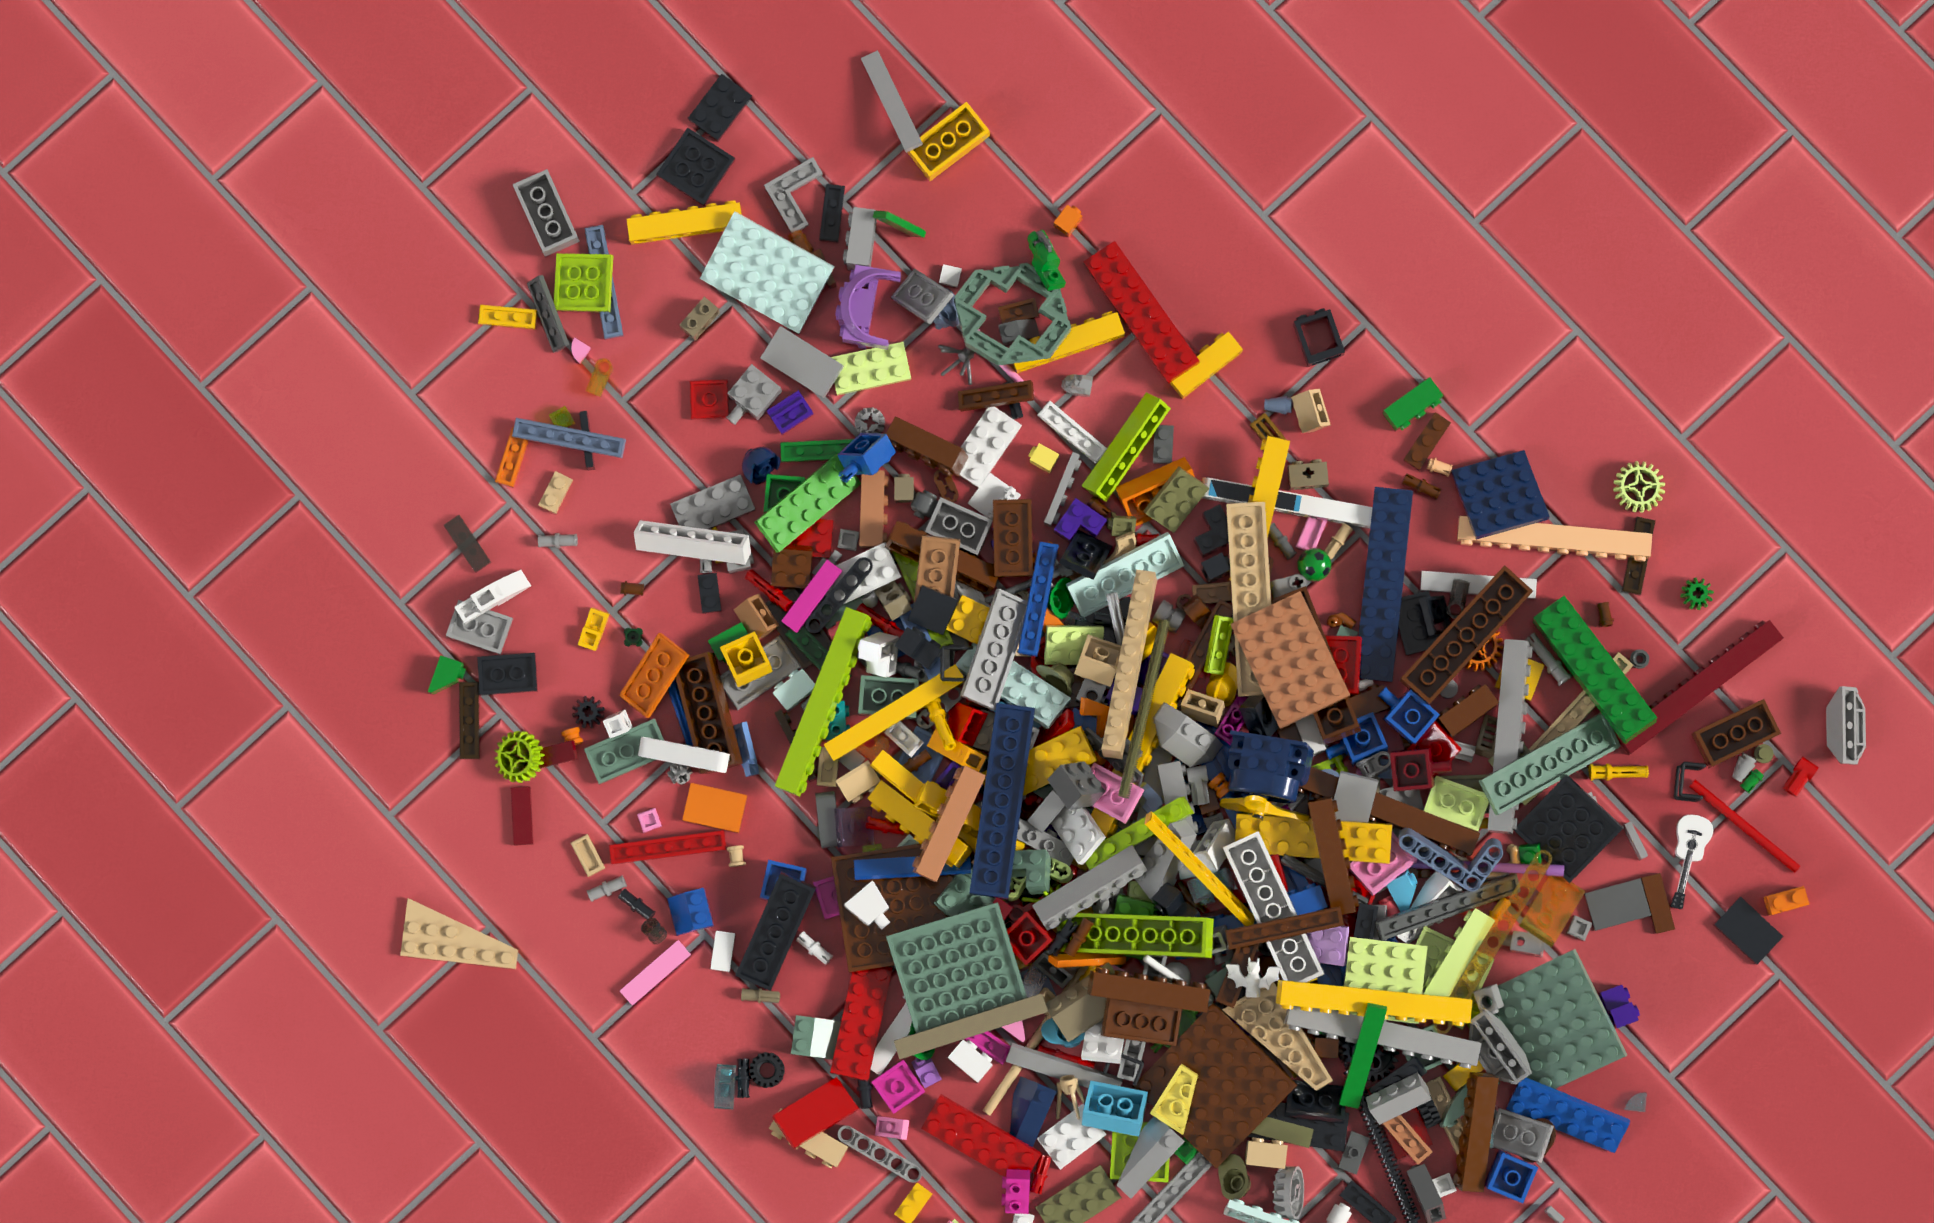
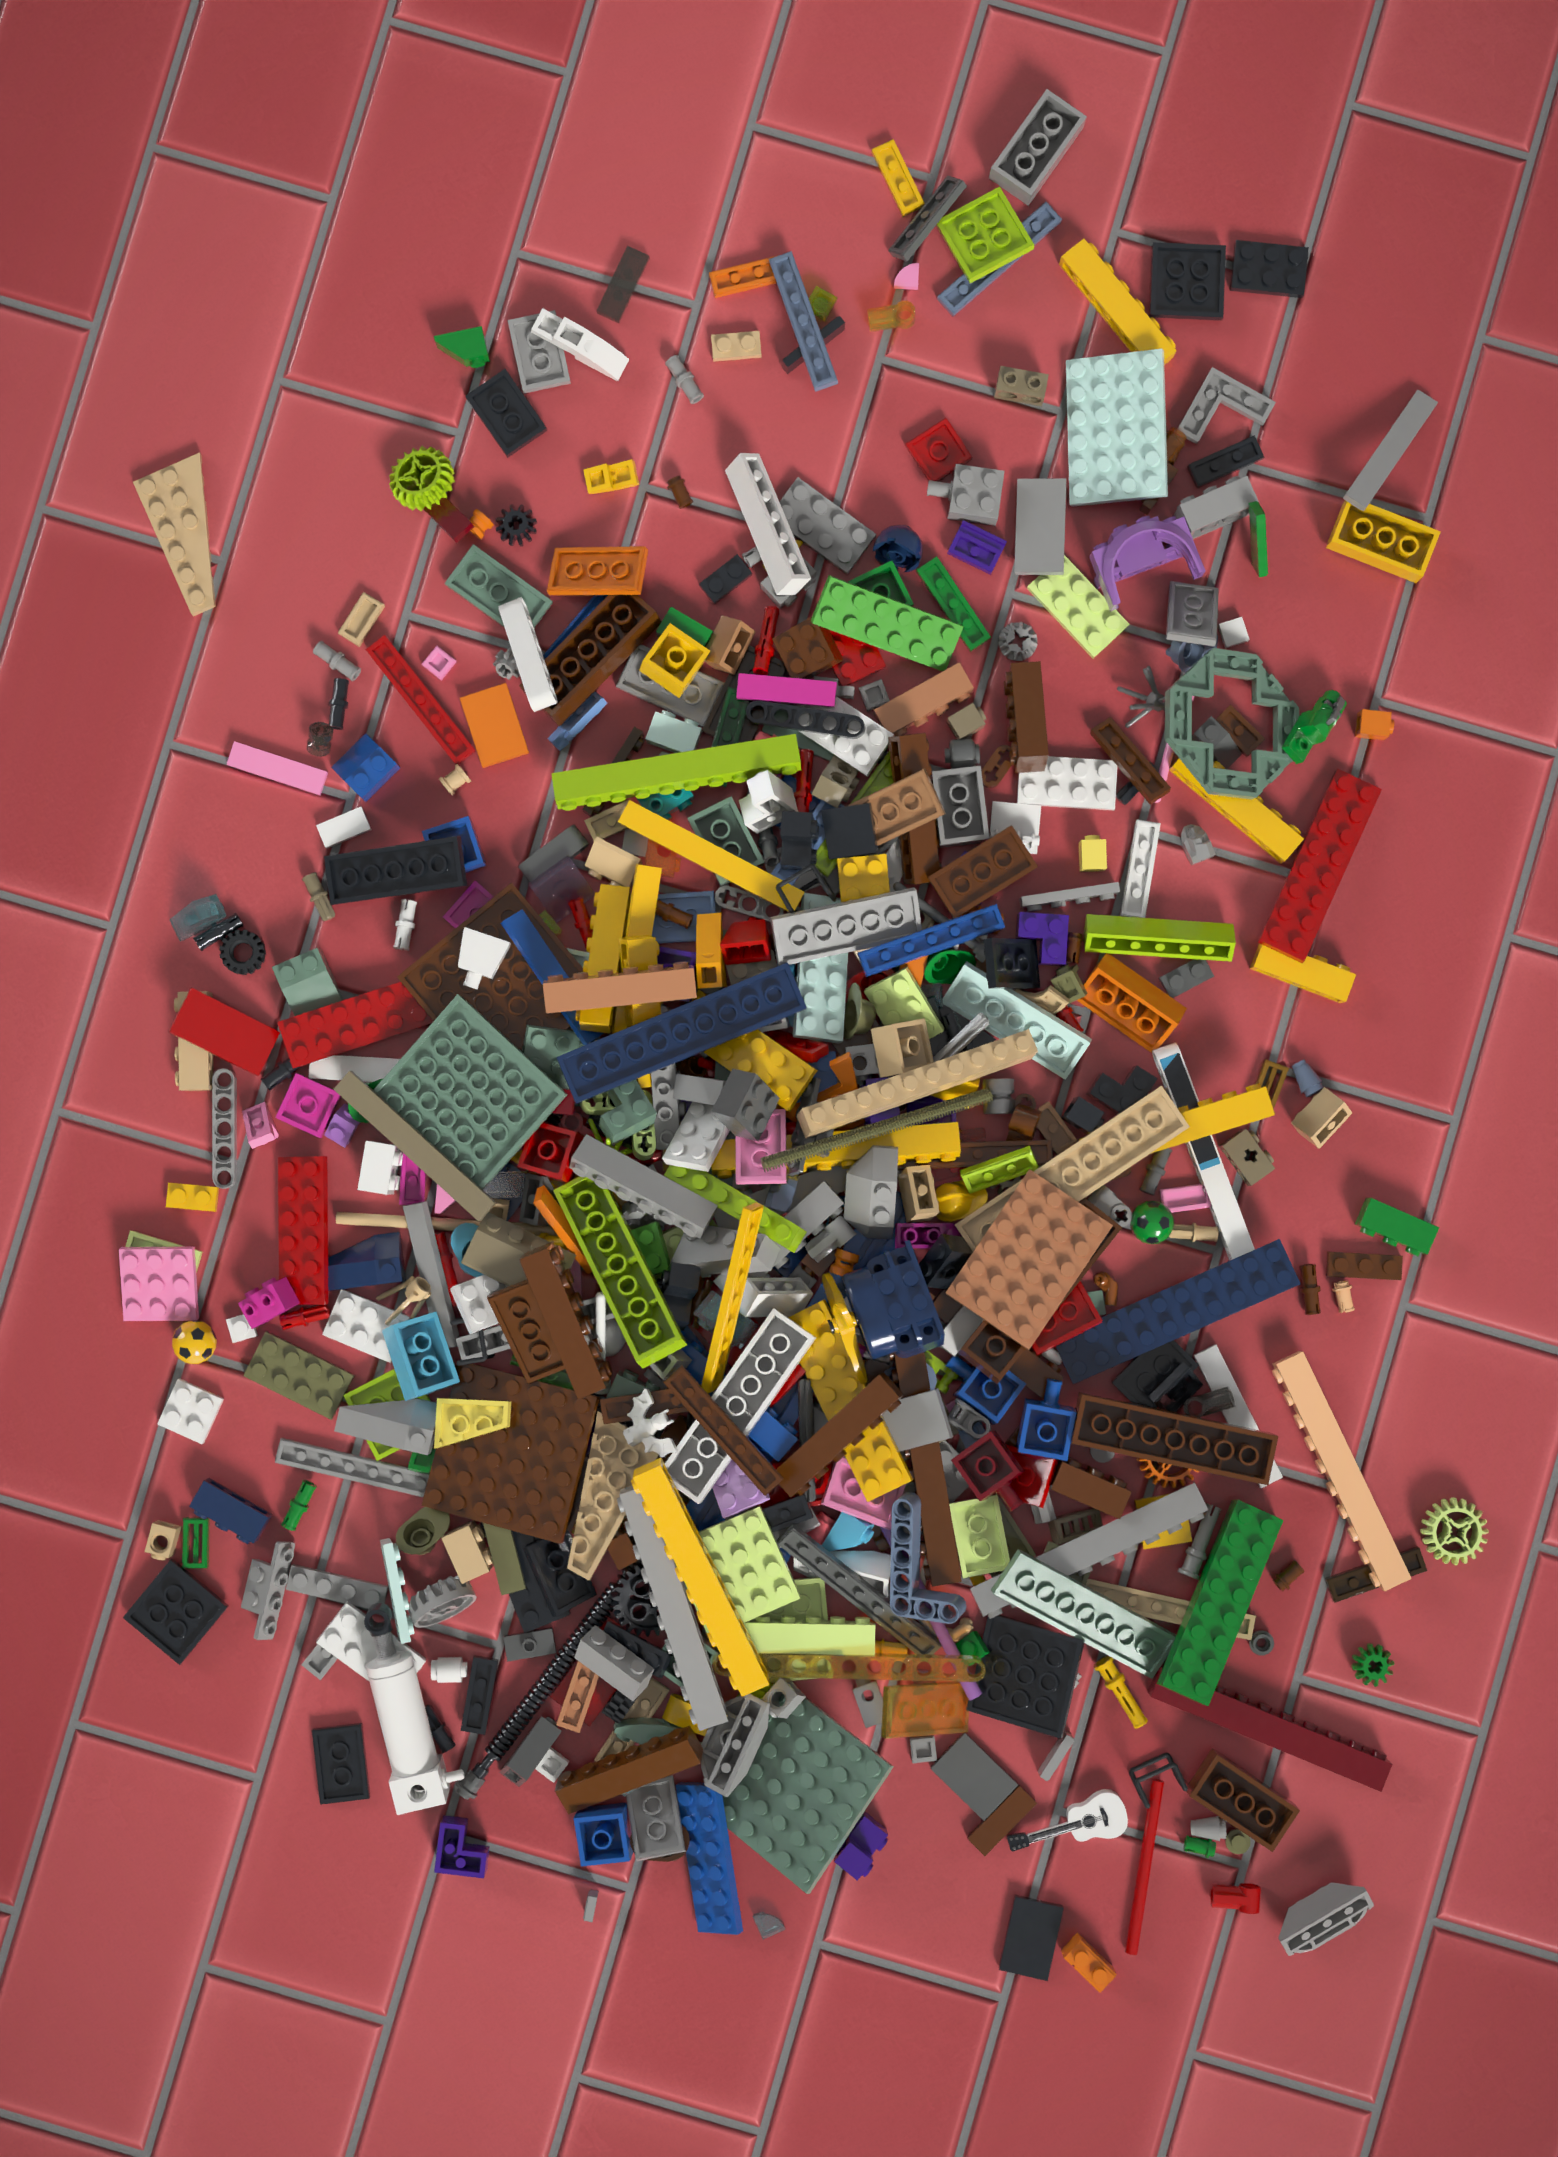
camera: 50 degrees right, 5 degrees up
dark brown tile [459,682,480,759] -> none
dark red tile [511,786,534,846] -> none
white brick [603,710,633,738] -> none
dark green plate [624,628,643,647] -> none
blue brick [837,433,896,483] -> none
light grey hinge [861,591,878,608] -> none
white plate [884,721,924,757] -> none
yellow pin [925,698,956,751] -> none
black pin [1047,918,1079,956] -> none
reddish brown pin [1064,917,1094,957] -> none
olive plate [1144,467,1209,533] -> none
black window [1293,308,1345,367] -> none
green tile [1339,1003,1387,1109] -> none
dark blue plate [1451,450,1550,540] -> none

